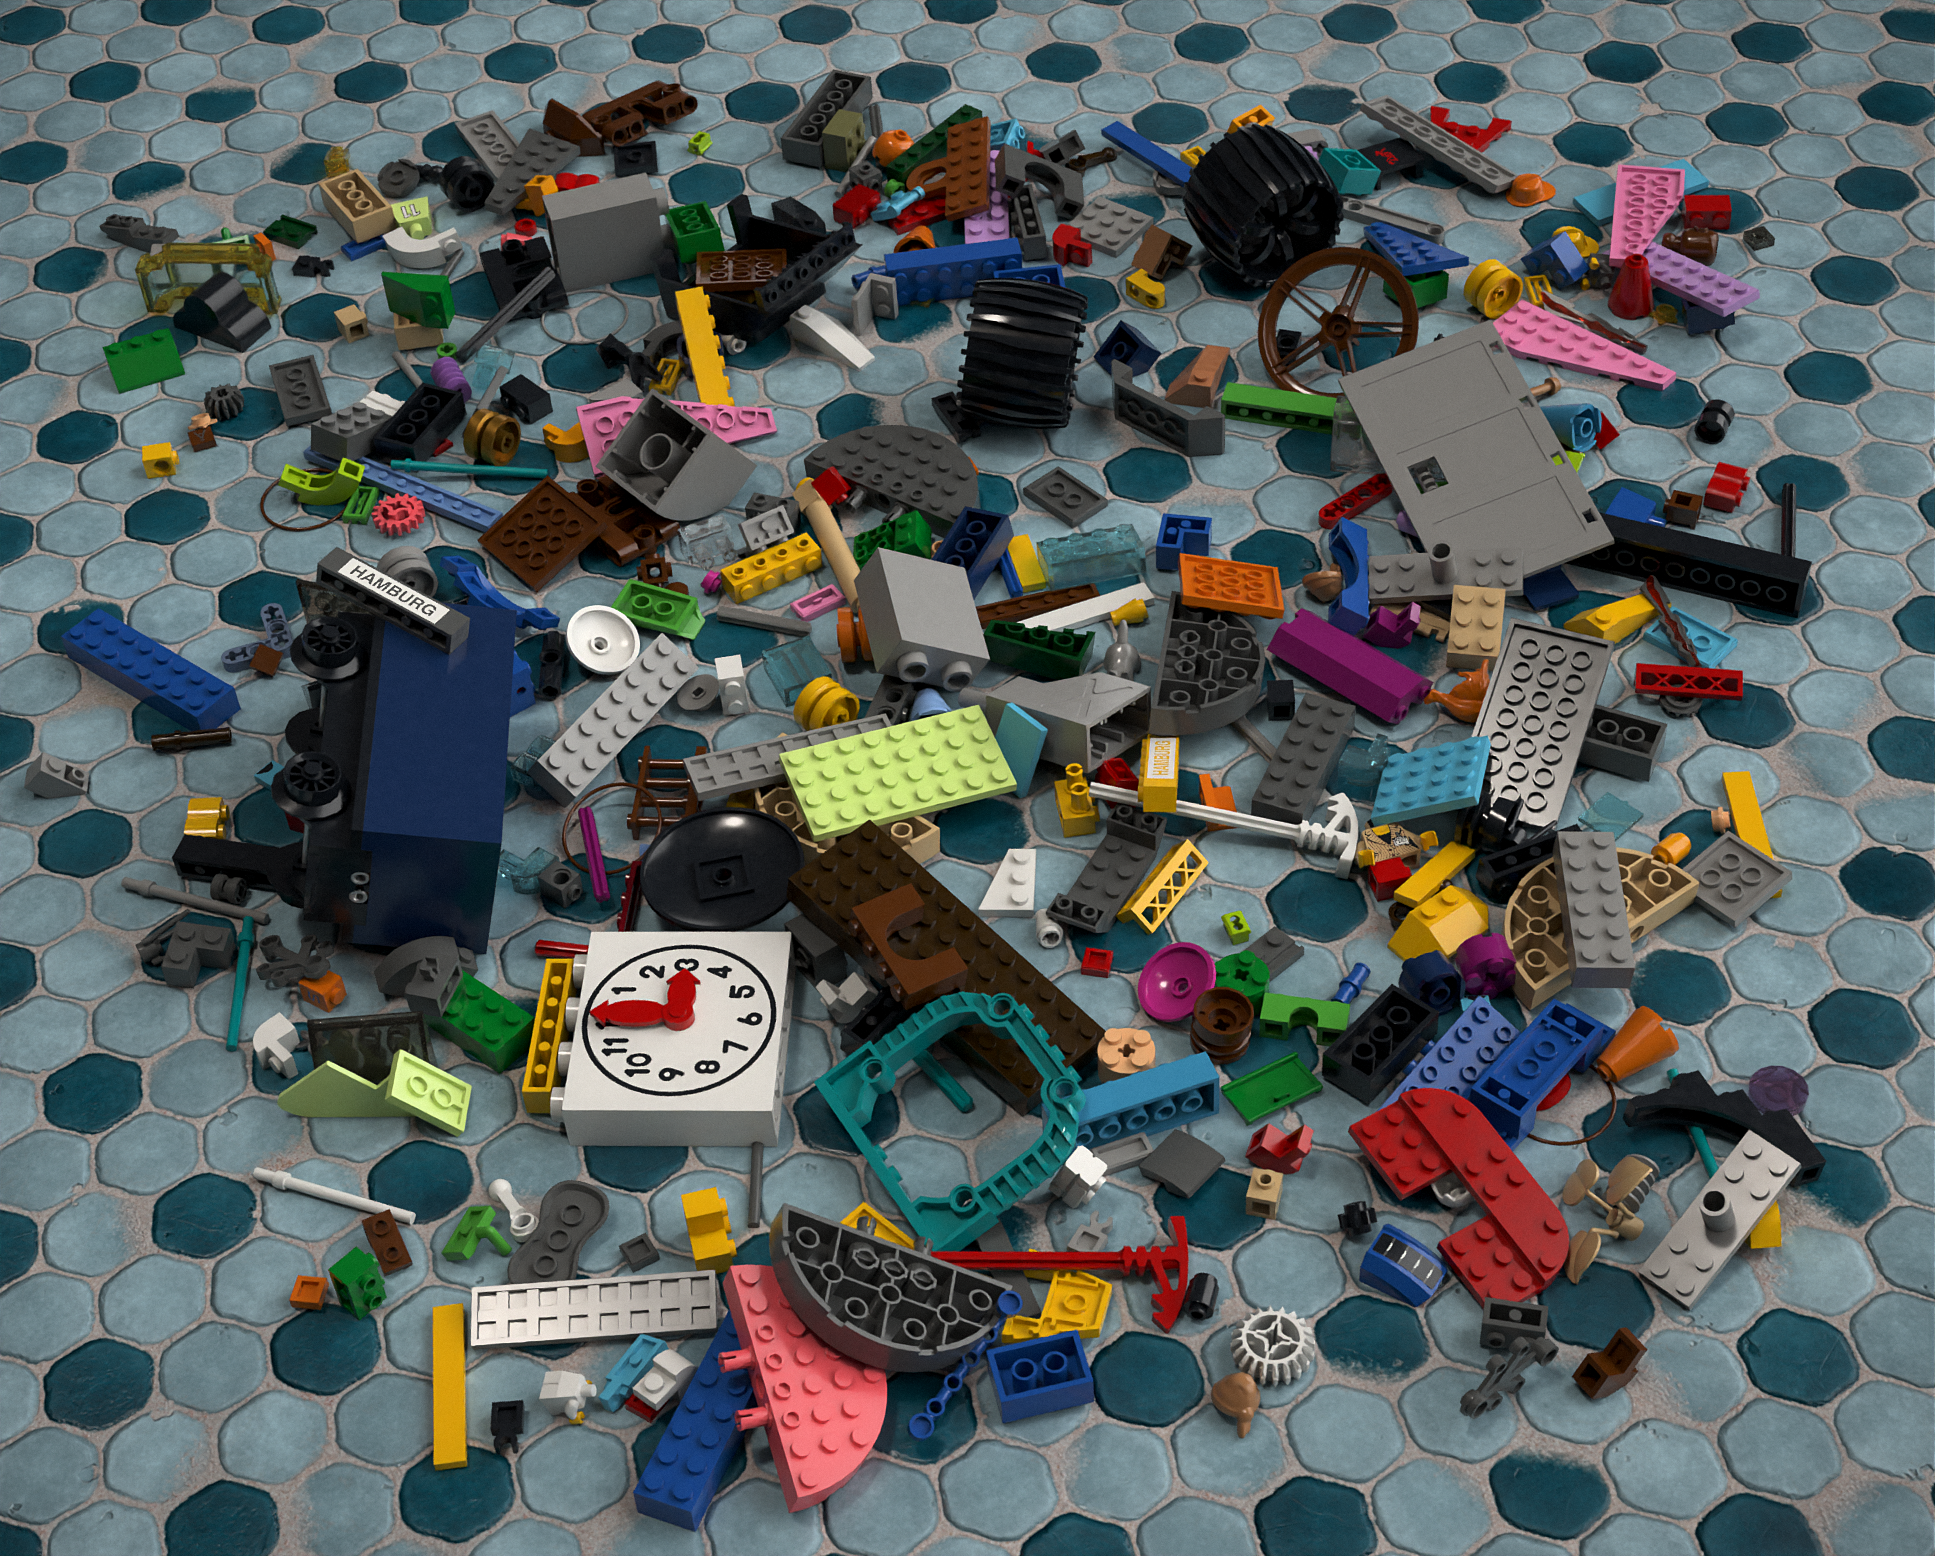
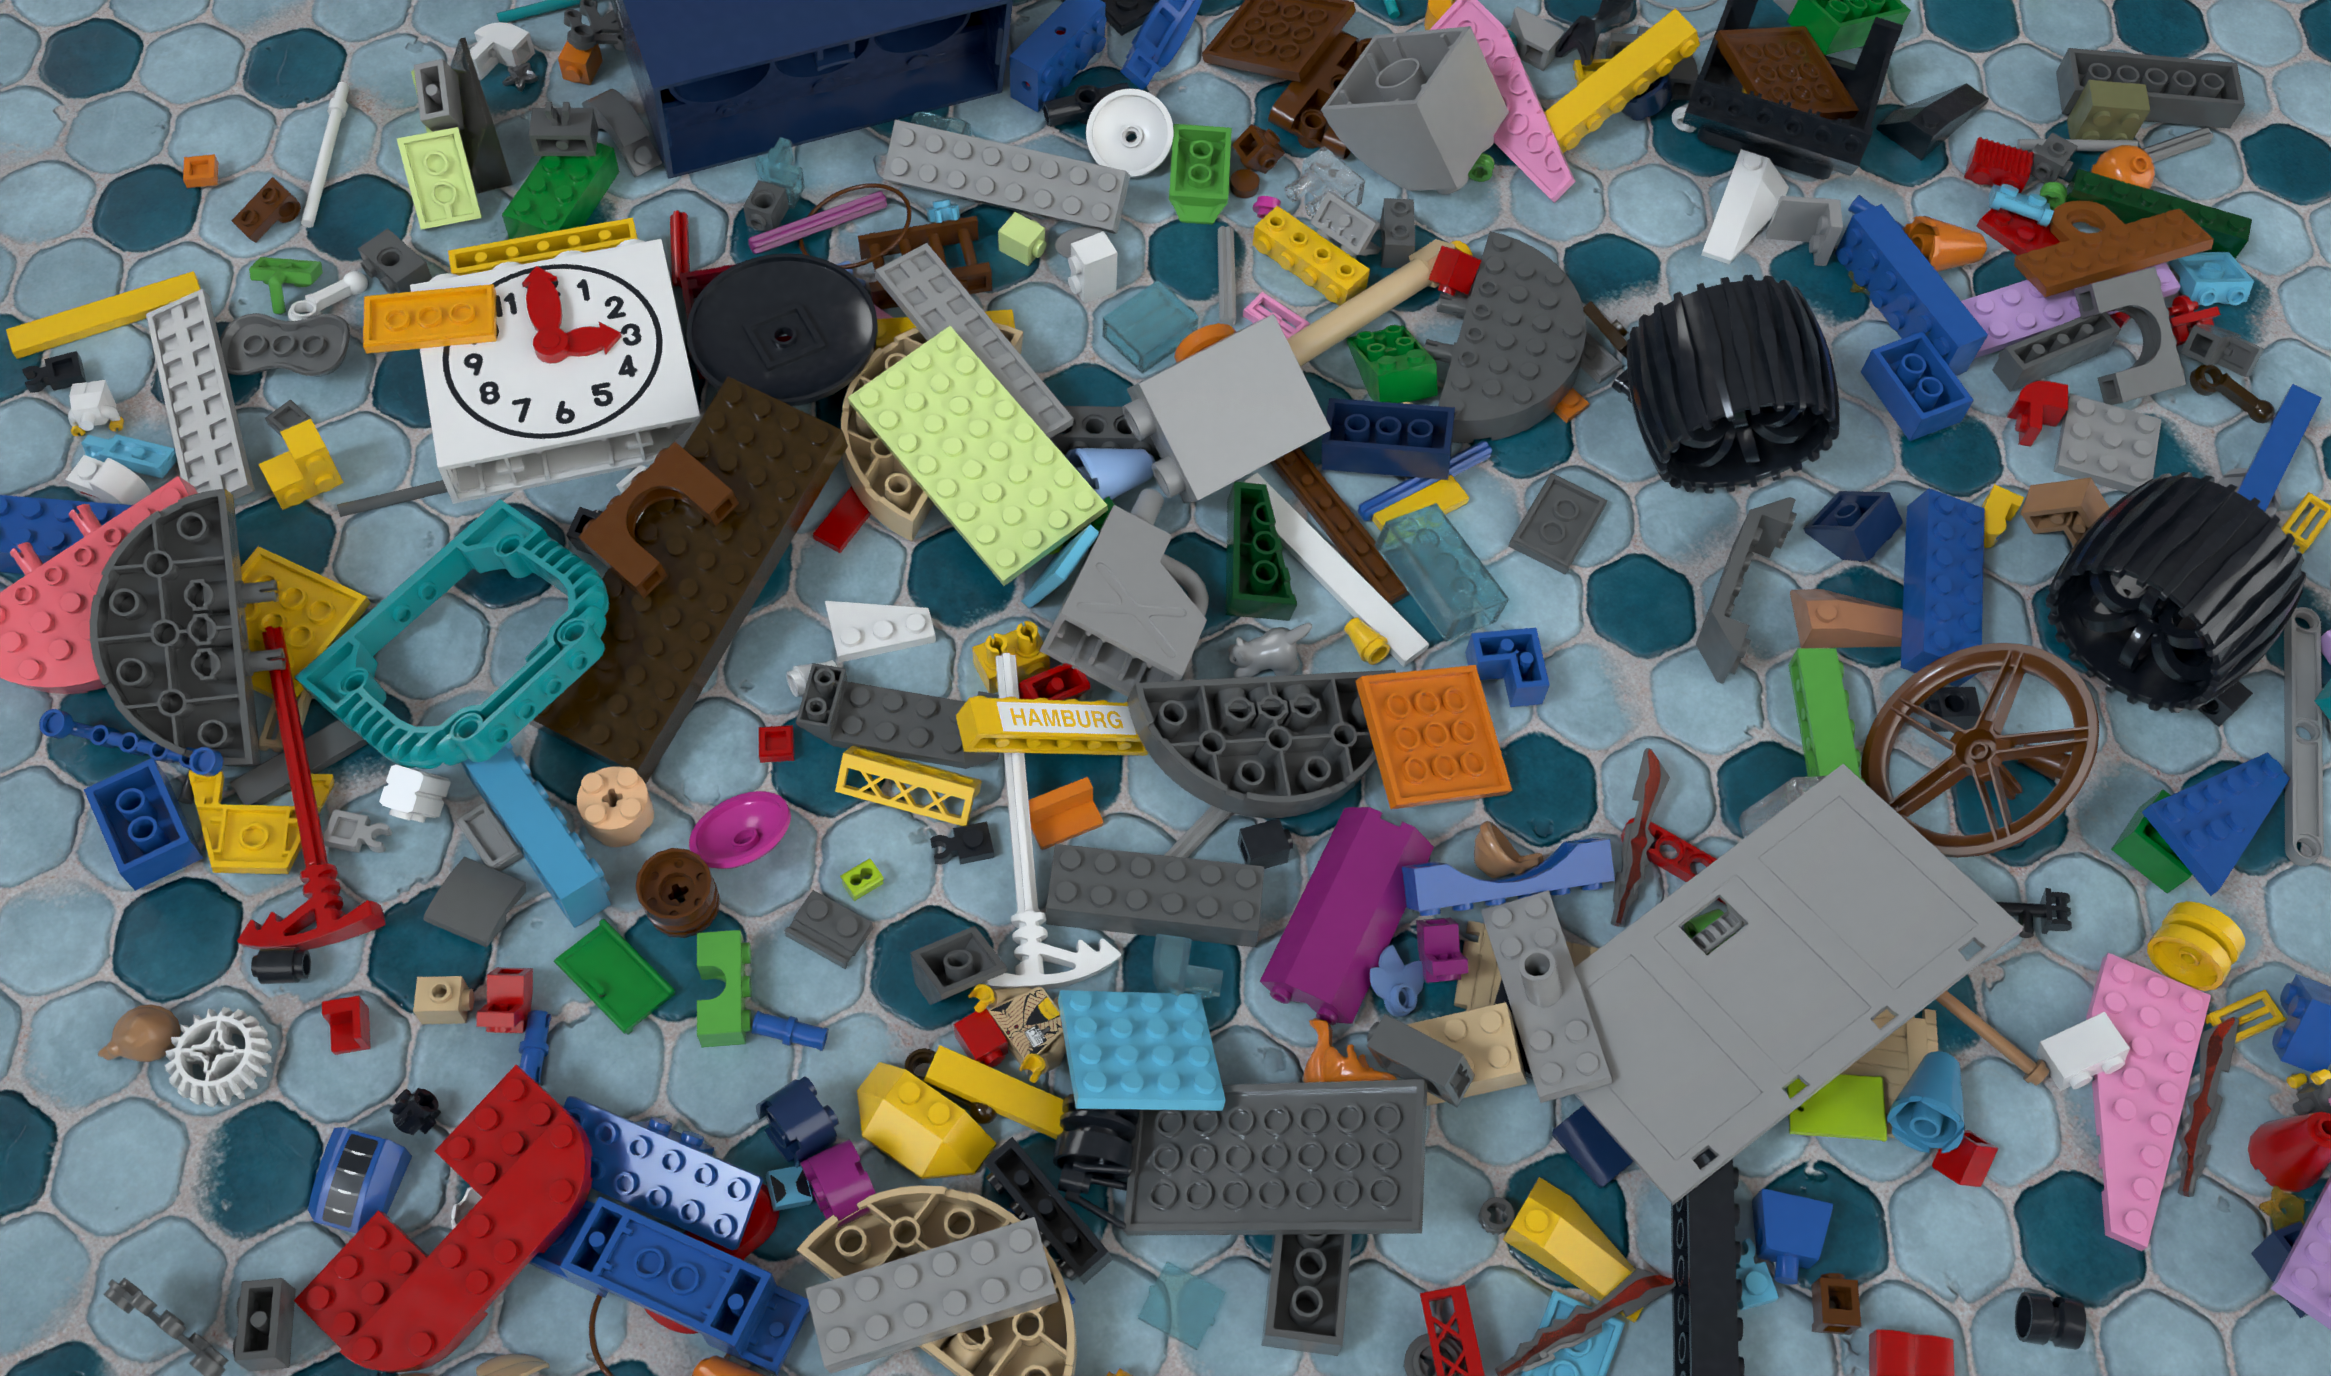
camera: 65 degrees right, 15 degrees up
green brick [328,1247,387,1321] -> none
yellow wheel [793,676,860,731] -> none
green brick [1214,950,1270,1016] -> none
black brick [1322,984,1439,1104] -> none
none -> red panel [322,995,371,1055]
none -> dark grey brick [358,228,432,294]
none -> light orange tile [363,284,497,354]
none -> light grey brick [414,59,464,132]
none -> blue pin [519,1010,552,1085]
none -> dark grey slope [910,926,1007,1005]
none -> medium azure plate [926,199,960,223]
none -> black plate [930,821,994,865]
none -> yellowish green brick [998,212,1047,266]
none -> dark grey window [1366,1014,1475,1107]
none -> medium blue plate [1370,945,1424,1017]
none -> dark brown plate [1583,301,1629,359]
none -> dark grey sword [1611,748,1670,927]
none -> blue brick [1900,488,1985,687]
none -> white brick [2036,1012,2130,1091]

